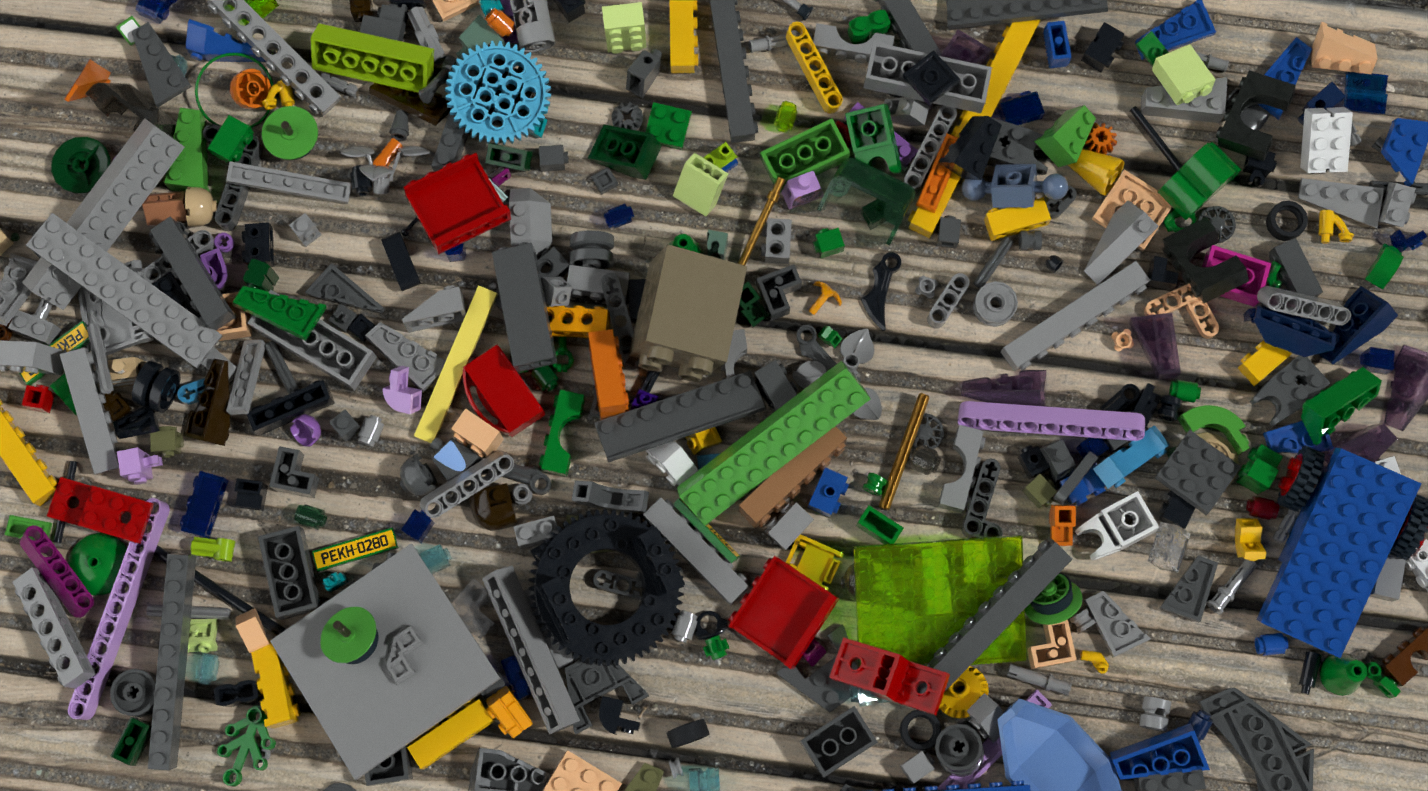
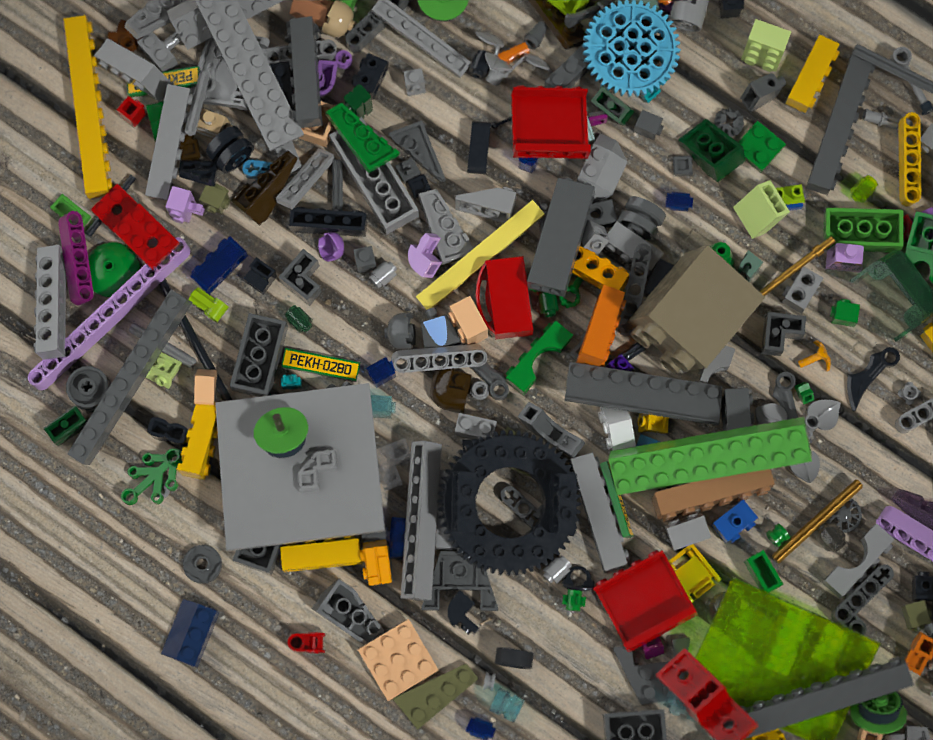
camera: 30 degrees right, 0 degrees up
clear light blue brick [195,653,220,685] -> none
dark green brick [738,282,769,327] -> none
clear green brick [860,196,894,230] -> none

